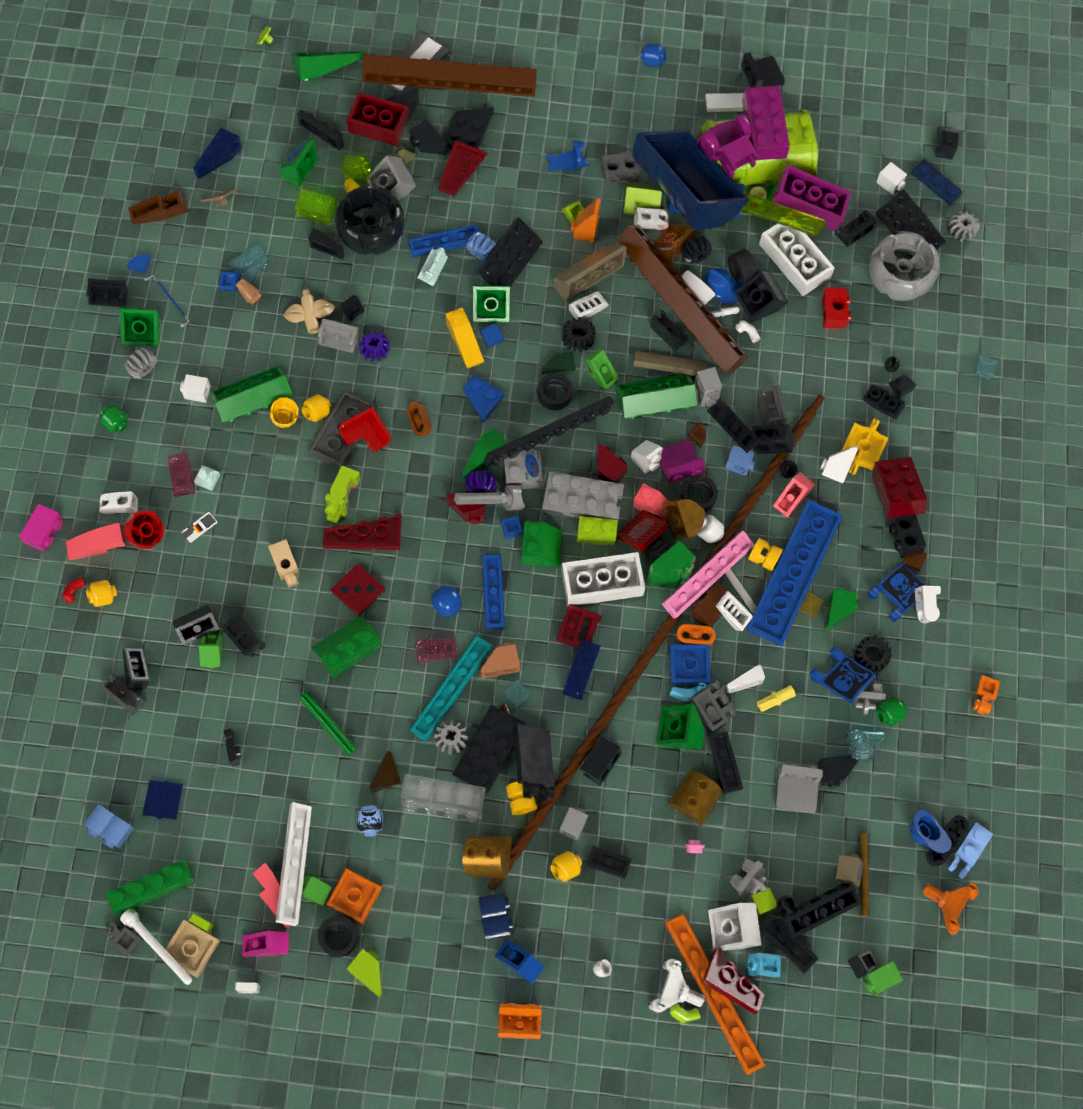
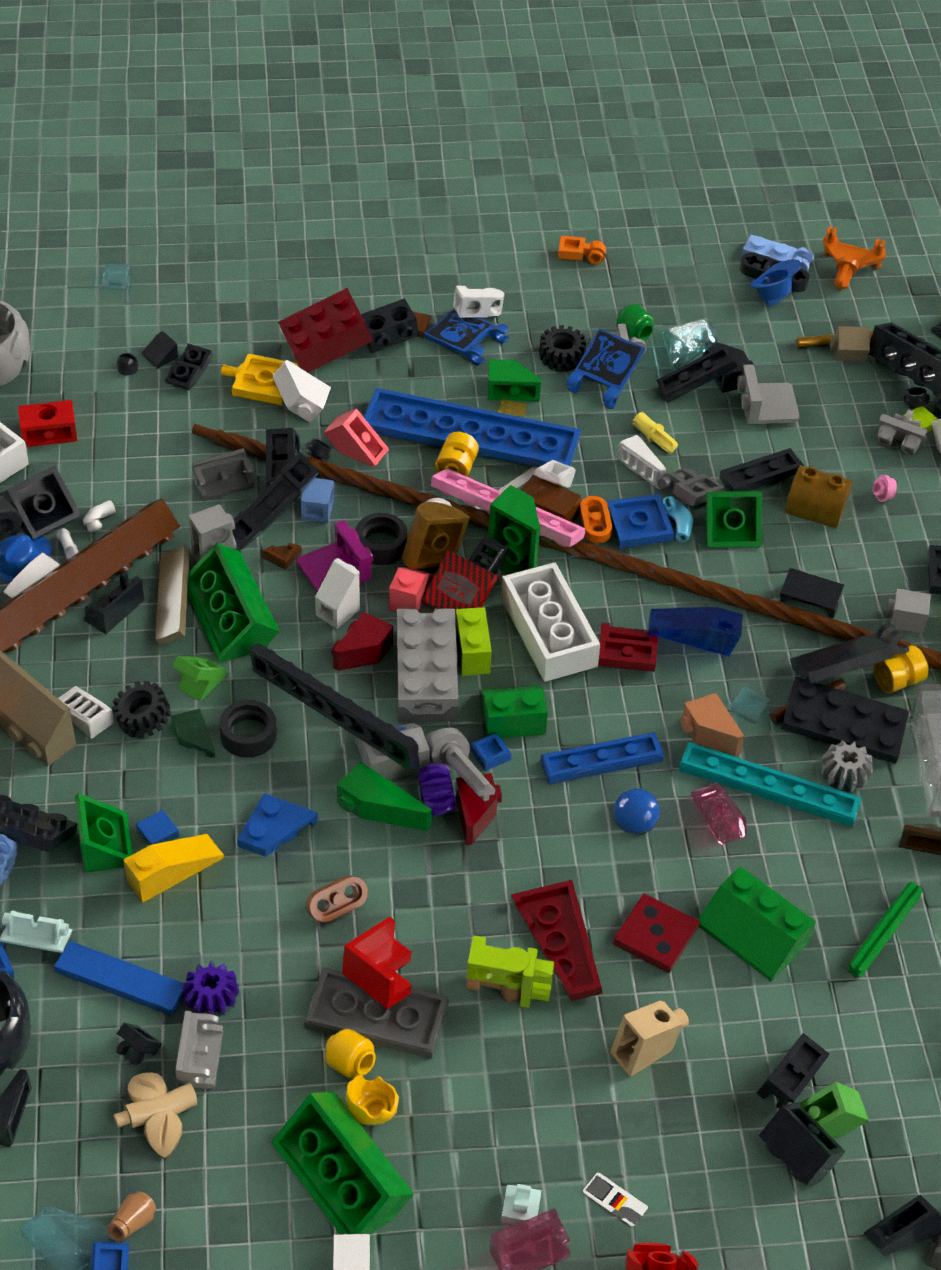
camera: 100 degrees left, 20 degrees down
none -> blue tile [54,941,184,1016]
none -> black tile [656,344,738,403]

